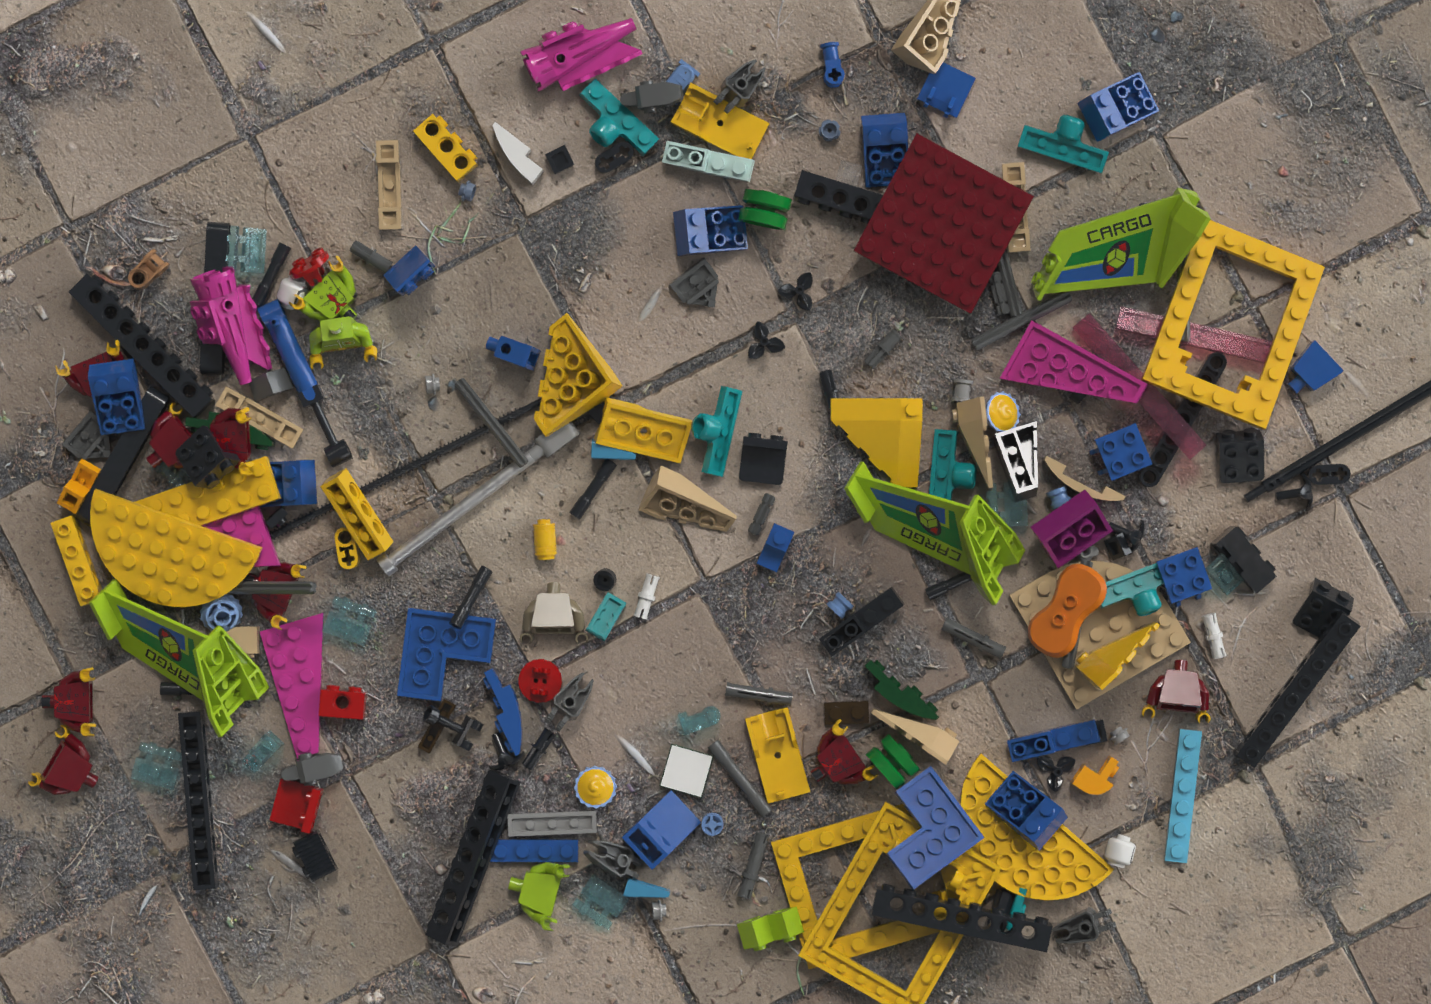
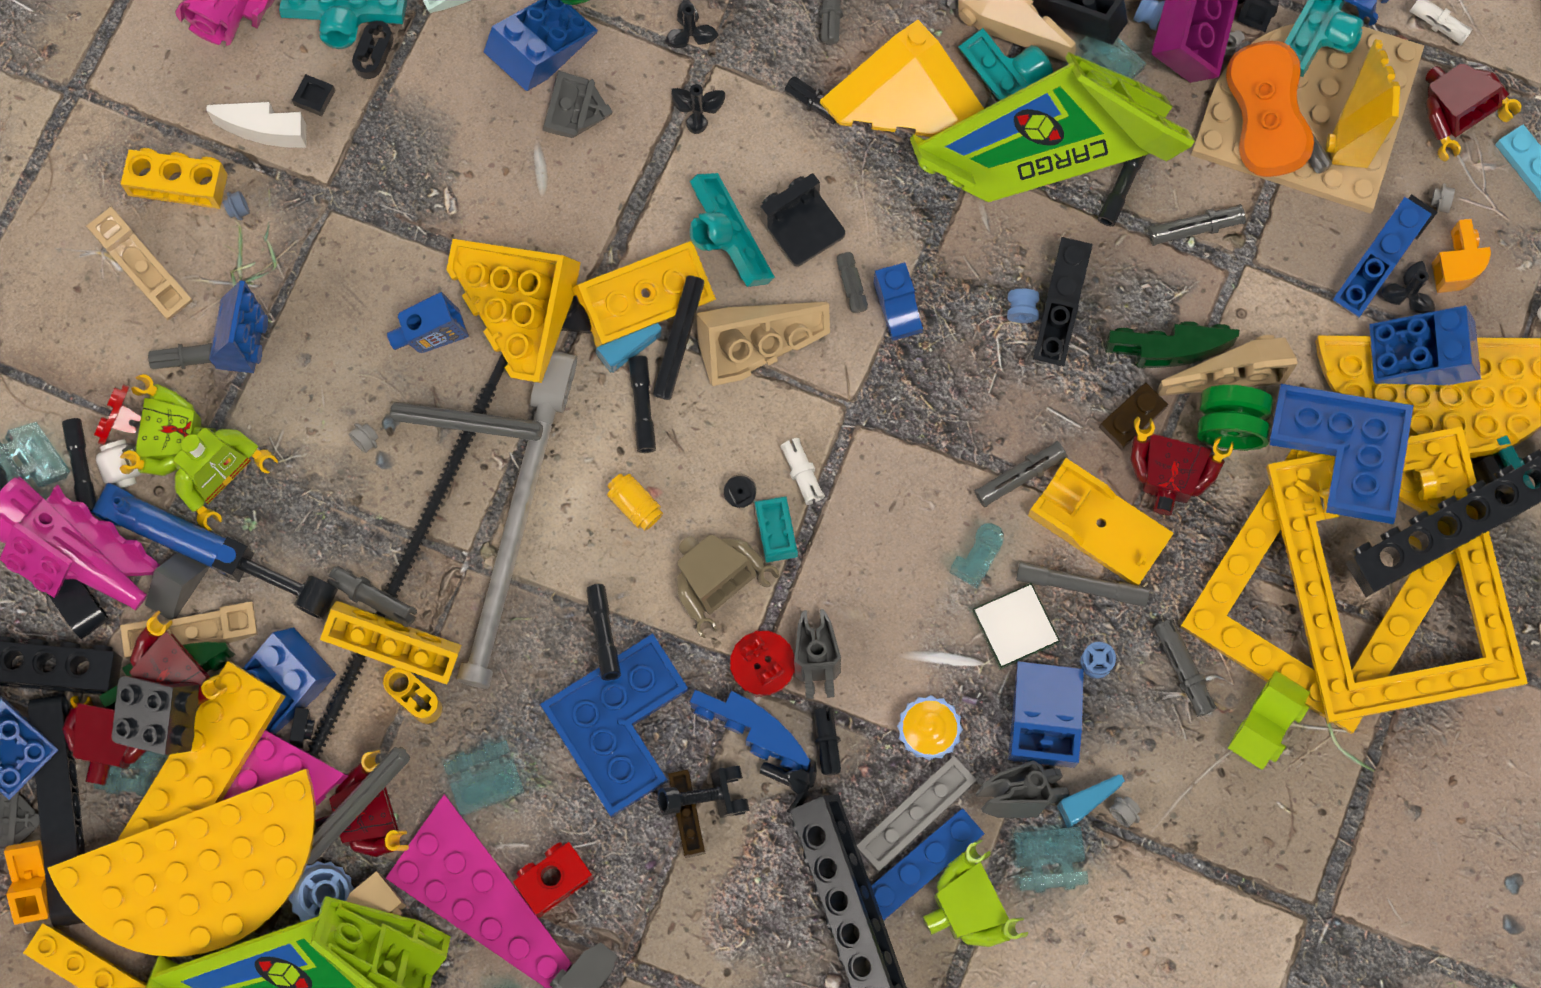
camera: 45 degrees left, 15 degrees down
none -> dark grey pin [327,566,417,627]
none -> black axle [653,276,705,400]

